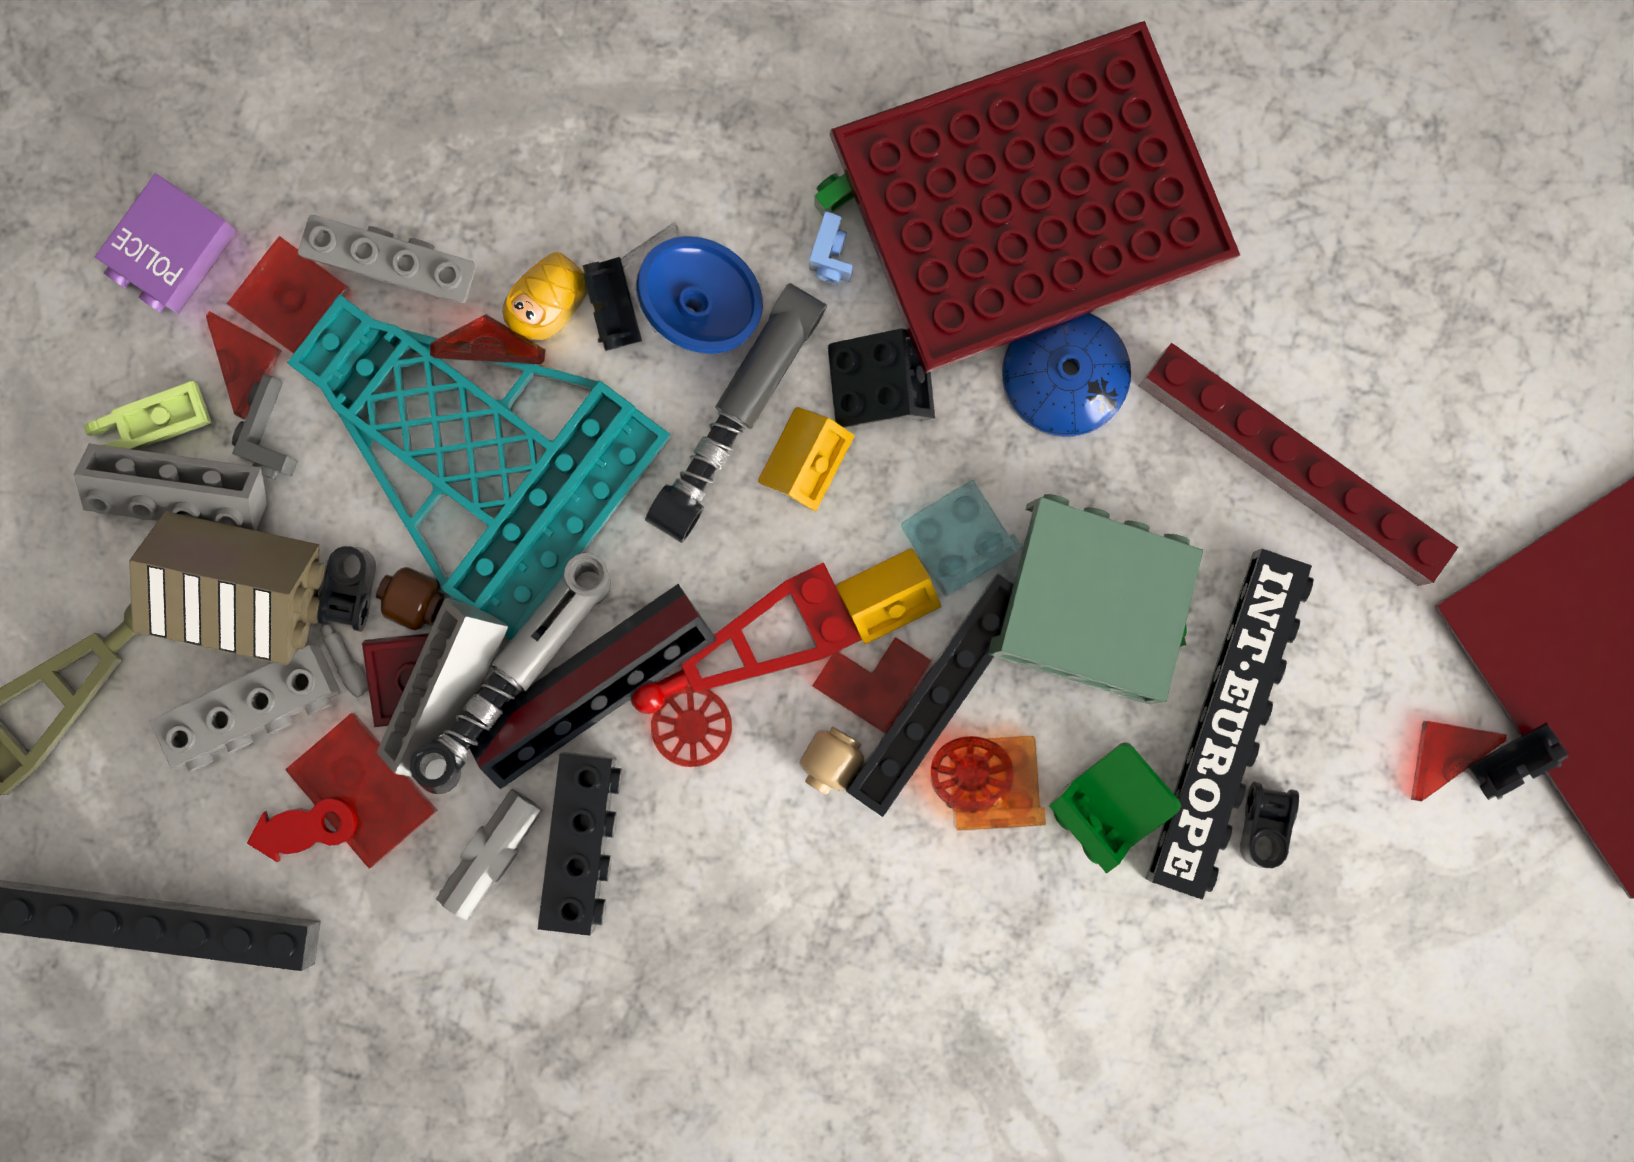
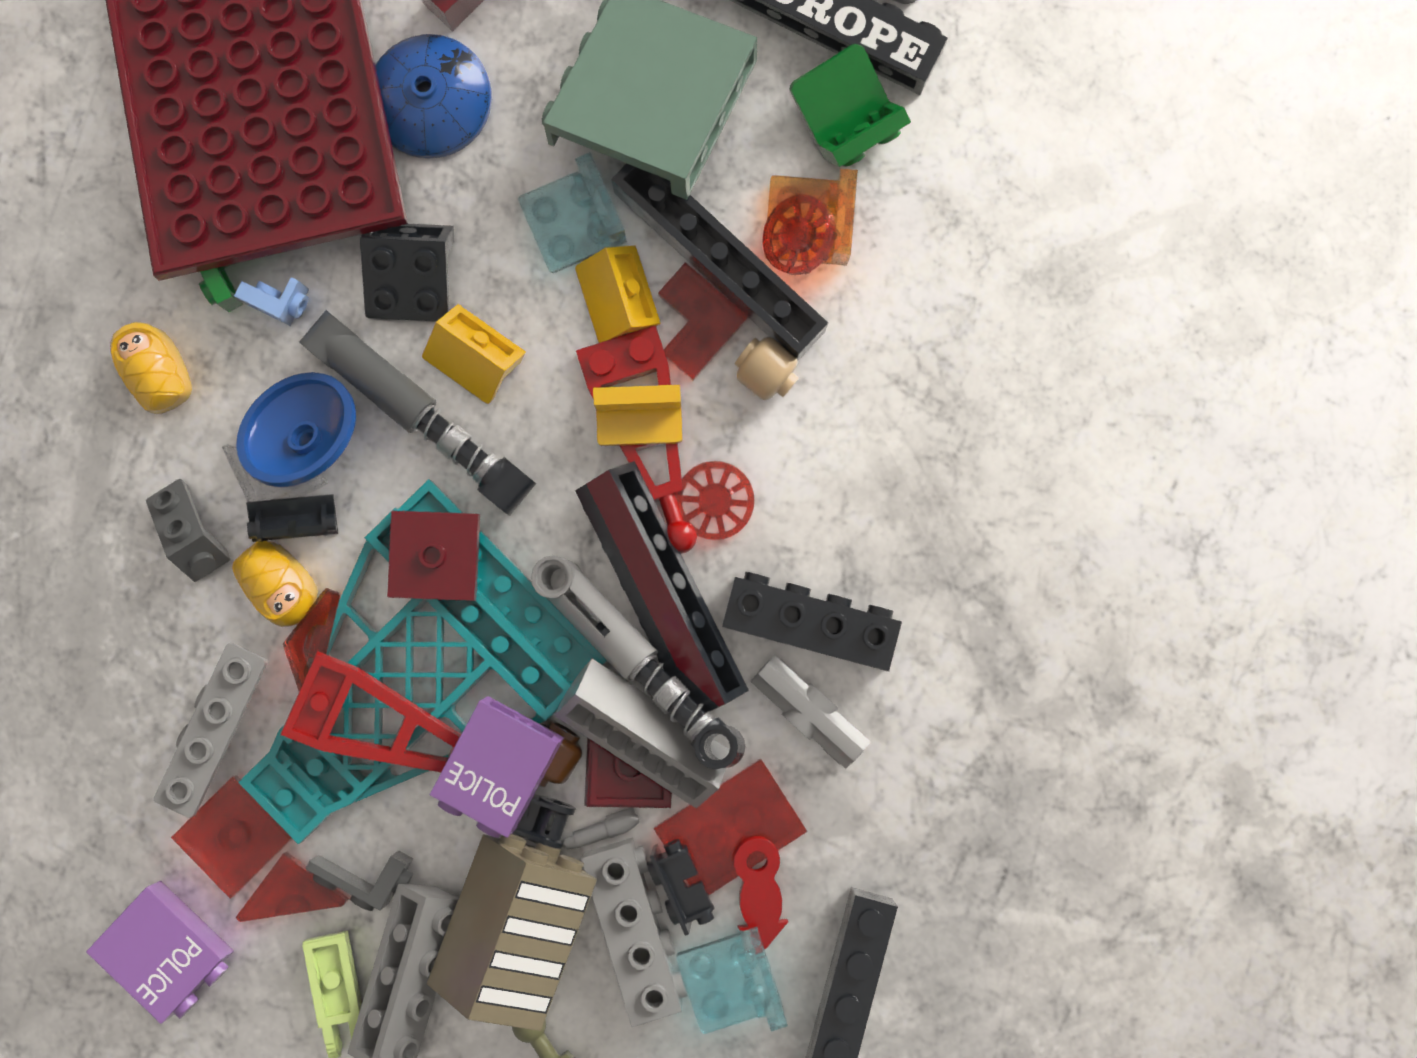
camera: 80 degrees left, 0 degrees up
none -> yellow piece [110,322,192,414]
none -> dark grey bracket [146,479,231,582]
none -> red plate [281,651,461,773]
none -> dark red plate [387,511,480,601]
none -> medium lavender brick [430,696,564,838]
none -> yellow panel [593,385,683,446]
none -> black hinge [647,839,715,936]
none -> clear light blue bracket [676,927,788,1034]

